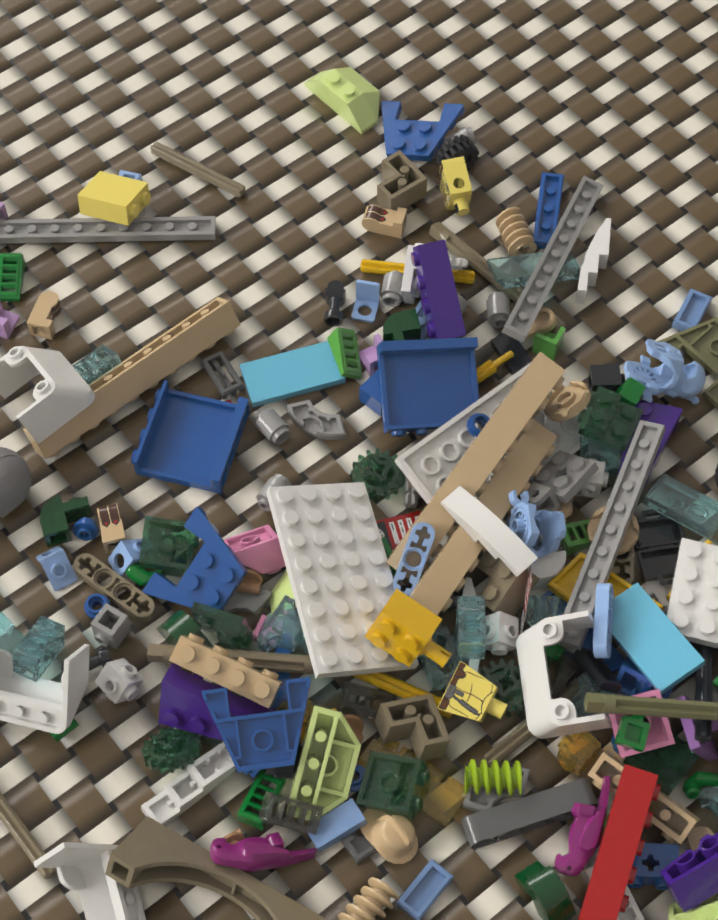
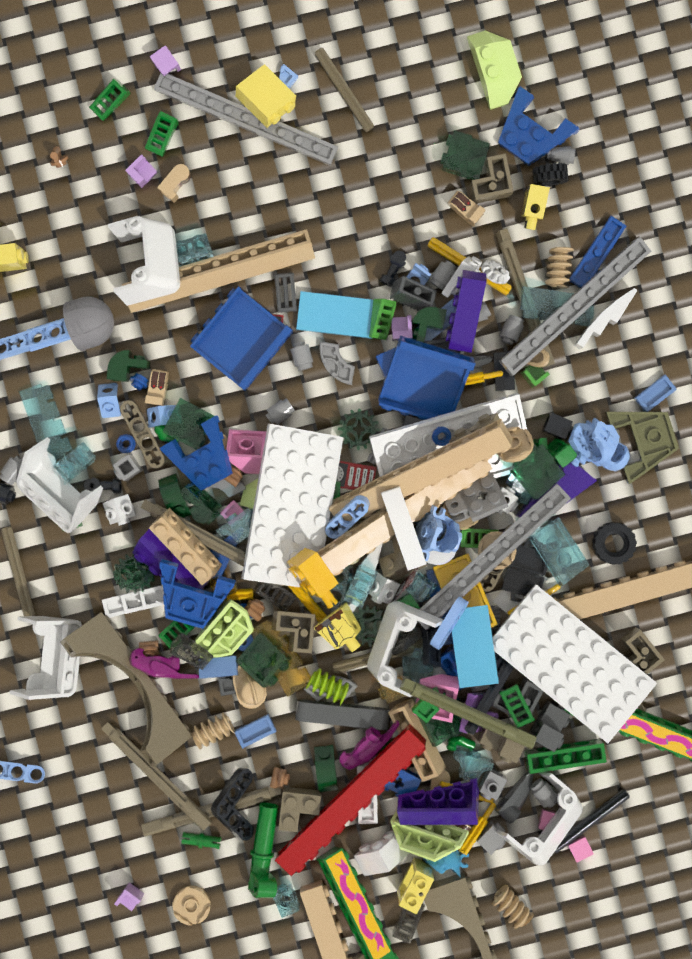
camera: 25 degrees right, 30 degrees up
none -> dark grey brick [389,275,437,311]
none -> clear green plate [440,130,490,180]

